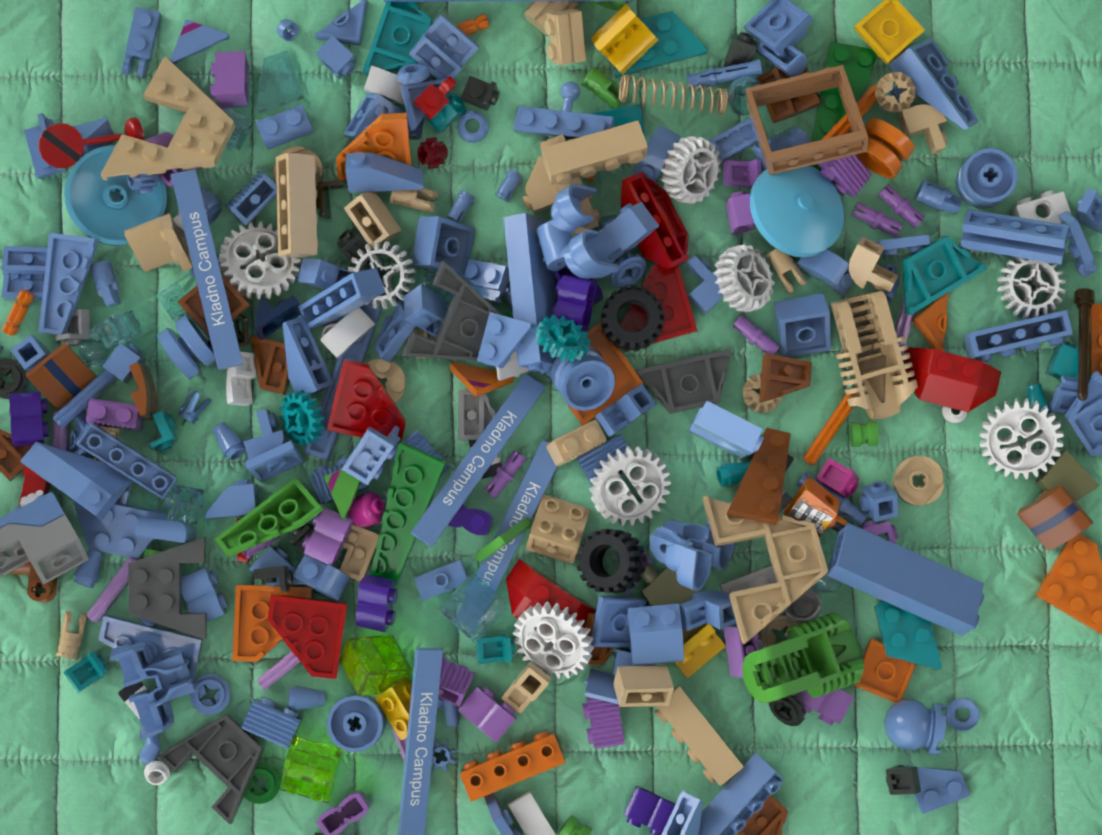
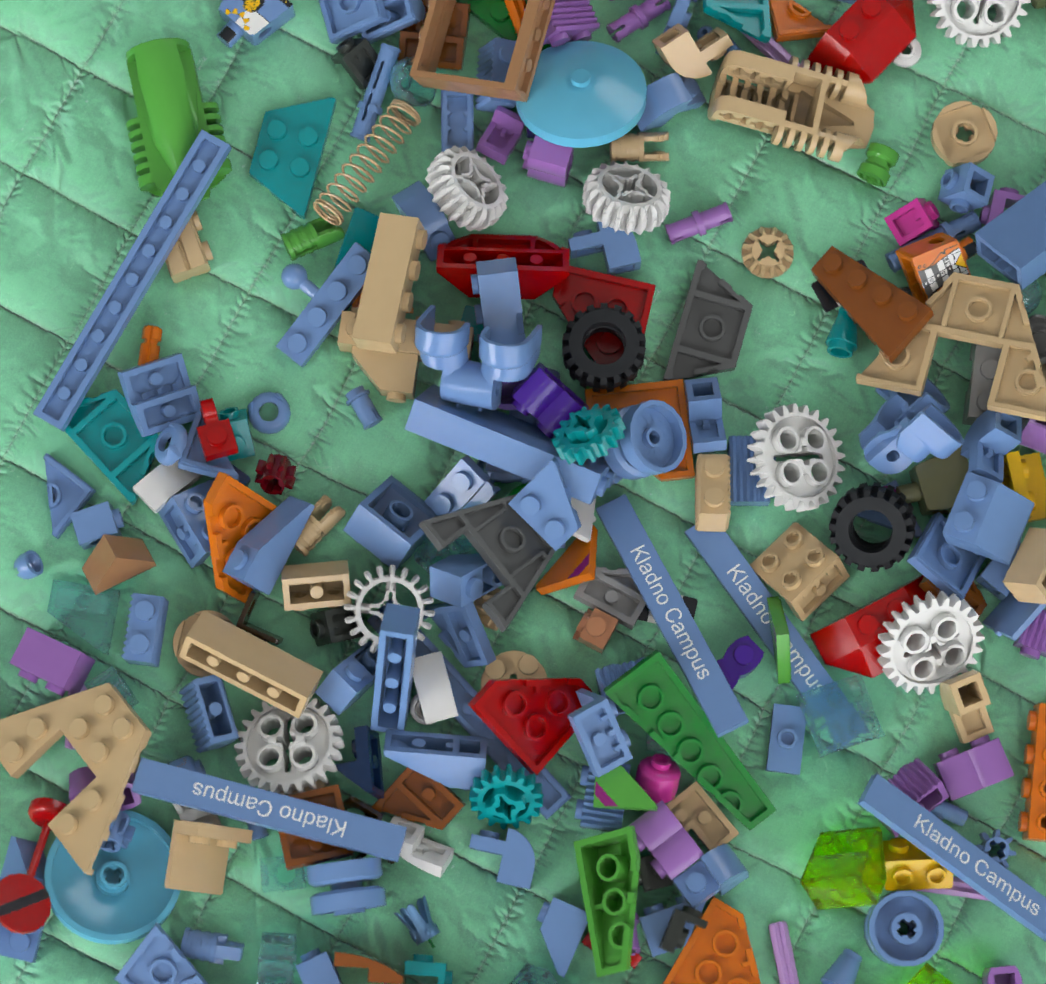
camera: 60 degrees left, 5 degrees down
medium blue cone [212,422,246,460] -> none
medium blue tile [244,441,305,482] -> none
red plate [267,594,347,679] -> none
dark purple brick [356,574,398,632] -> none
medium blue pin [447,190,475,223] -> none
pearl dark grey bracket [461,76,500,111] -> none
teal bracket [475,634,515,664] -> none
medium lavender pin [484,450,527,499] -> none
tan brick [544,9,586,65] -> none
yellow bracket [590,4,658,74] -> none
medium blue gear [609,253,646,288] -> none
light blue arch [688,401,764,459] -> none
dark orange wing [759,353,812,403] -> none
medium blue slope [774,293,831,358] -> none
orange axle [803,386,854,466] -> none
none -> medium nougat slope [82,534,156,595]
none -> nougat brick [572,608,619,654]

